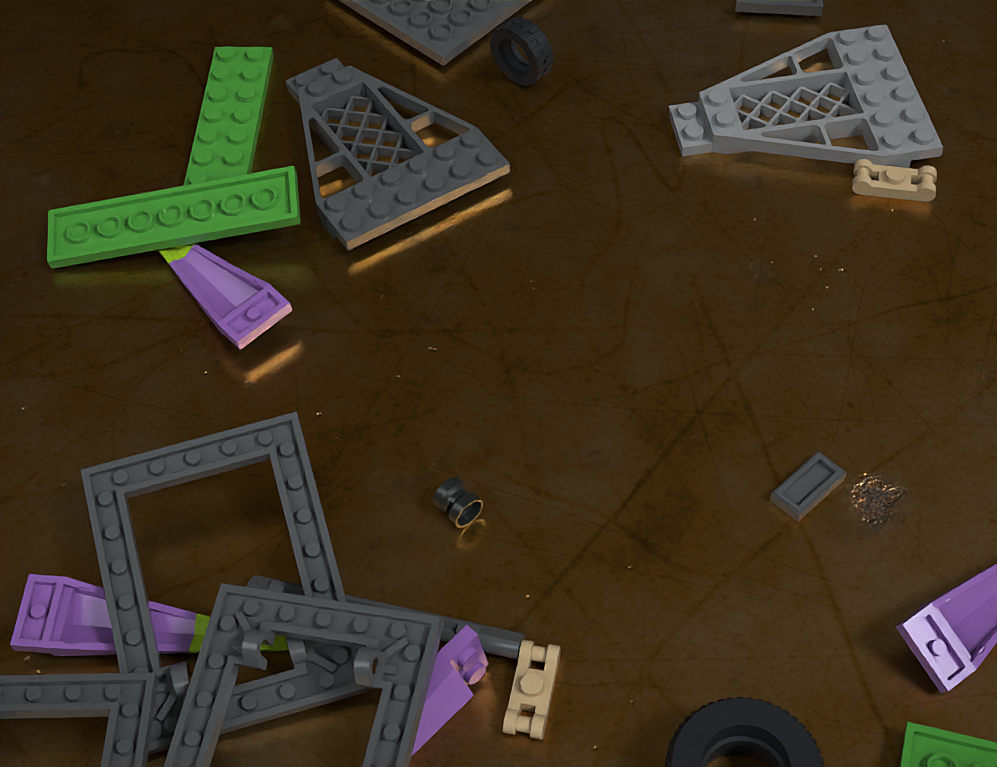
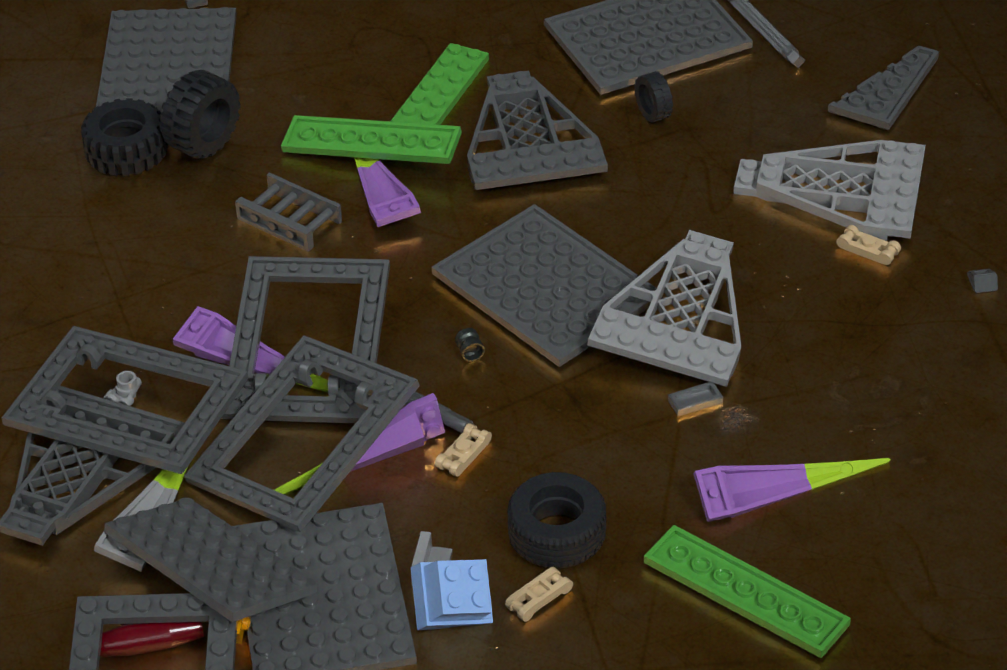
camera: 20 degrees right, 10 degrees down
none -> dark grey fence [235,172,342,252]
none -> dark grey plate [432,204,663,367]
none -> light grey wing [587,230,741,387]

